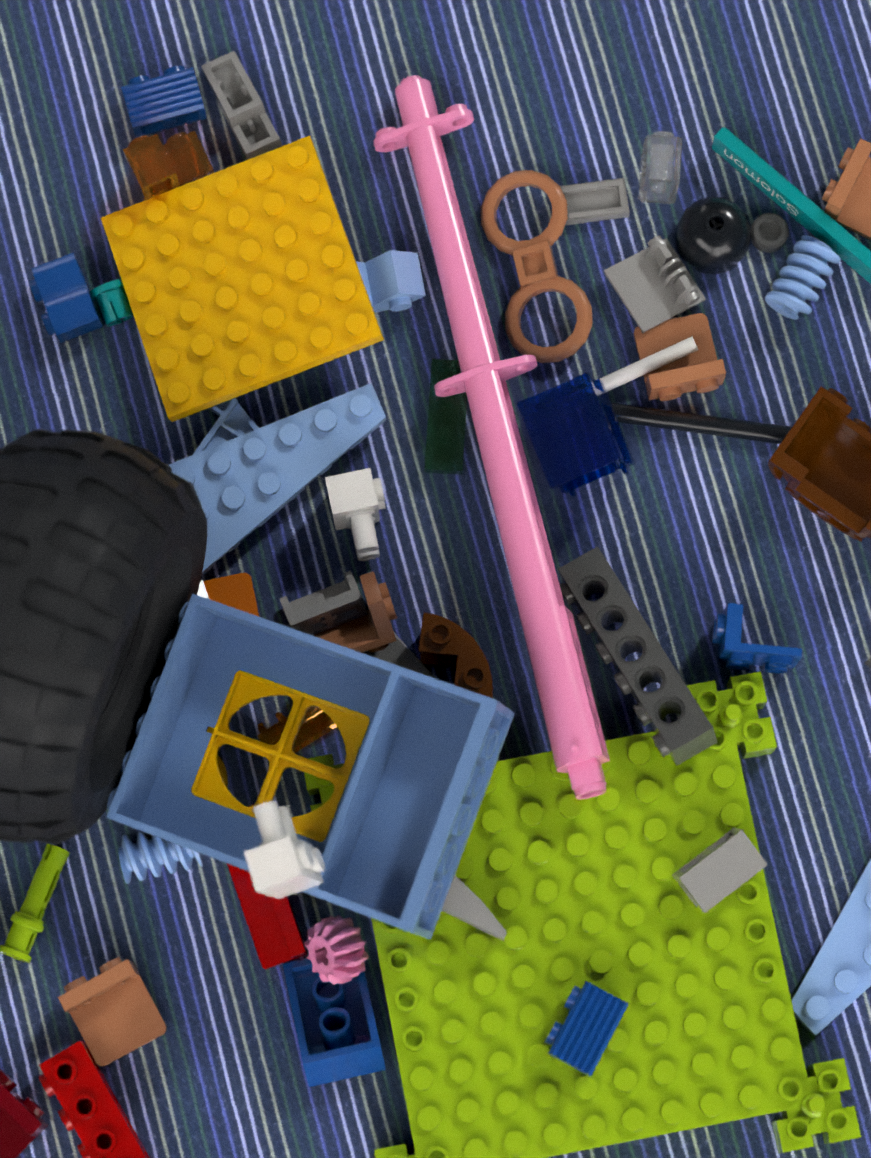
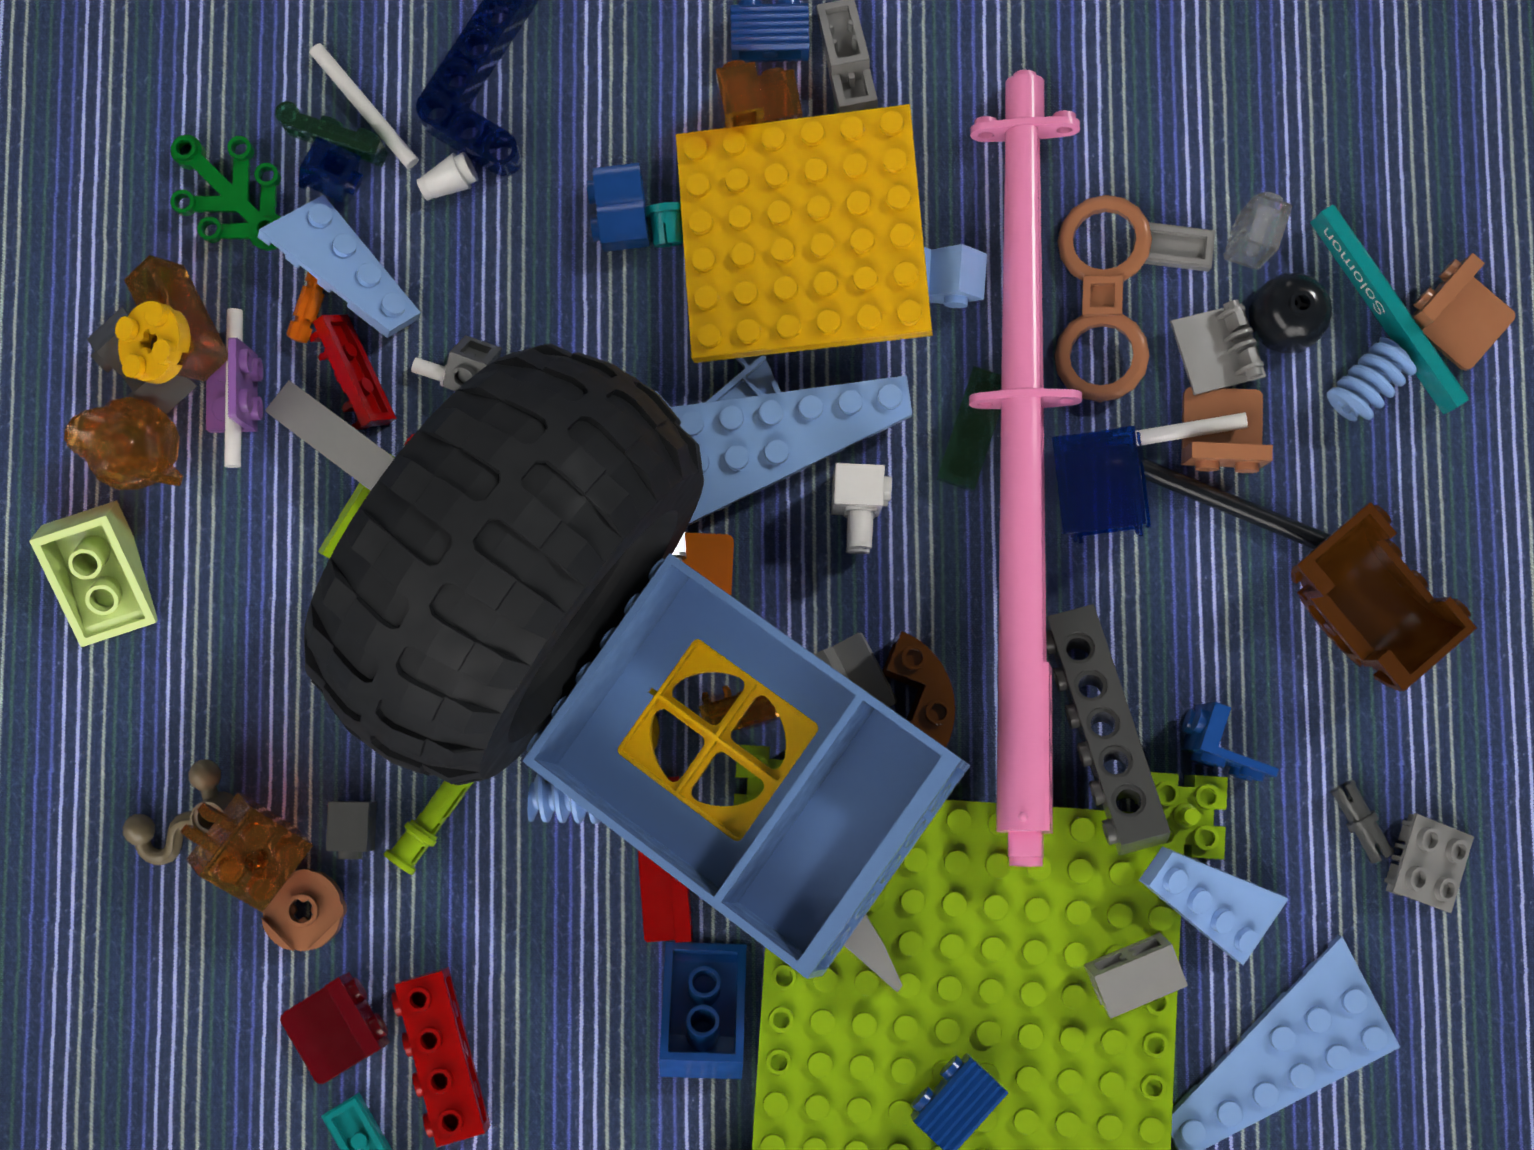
camera: 10 degrees right, 5 degrees up
nougat bracket [58,957,167,1067] -> none
white brick [244,801,325,899] -> none
light grey hinge [279,570,368,636] -> none
bright pink gear [304,915,369,985] -> none
nougat bracket [314,571,397,653] -> none
dark grey tile [750,213,789,253] -> none
none -> light blue wing [1139,846,1288,965]

